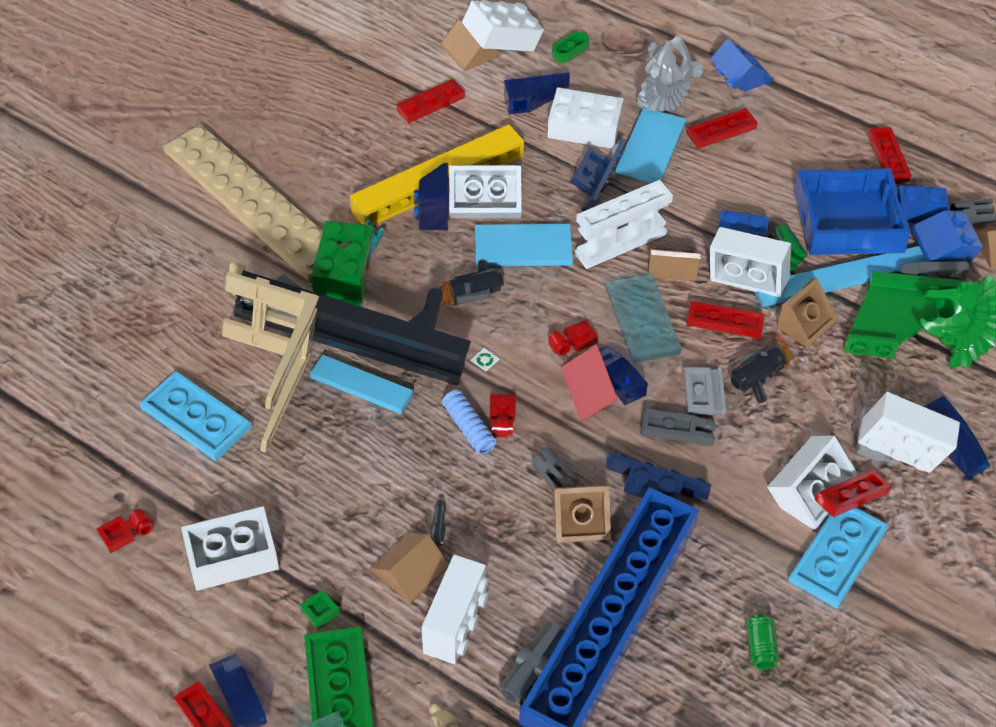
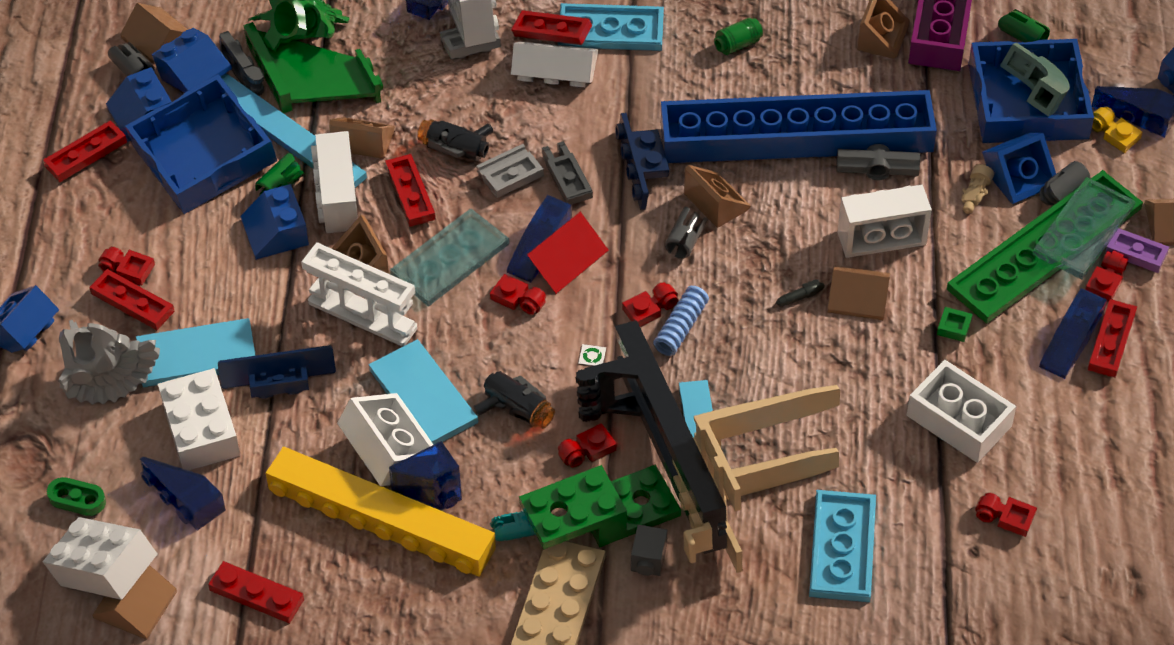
camera: 120 degrees left, 0 degrees up
none -> red plate [98,246,155,286]
none -> red plate [558,423,617,468]

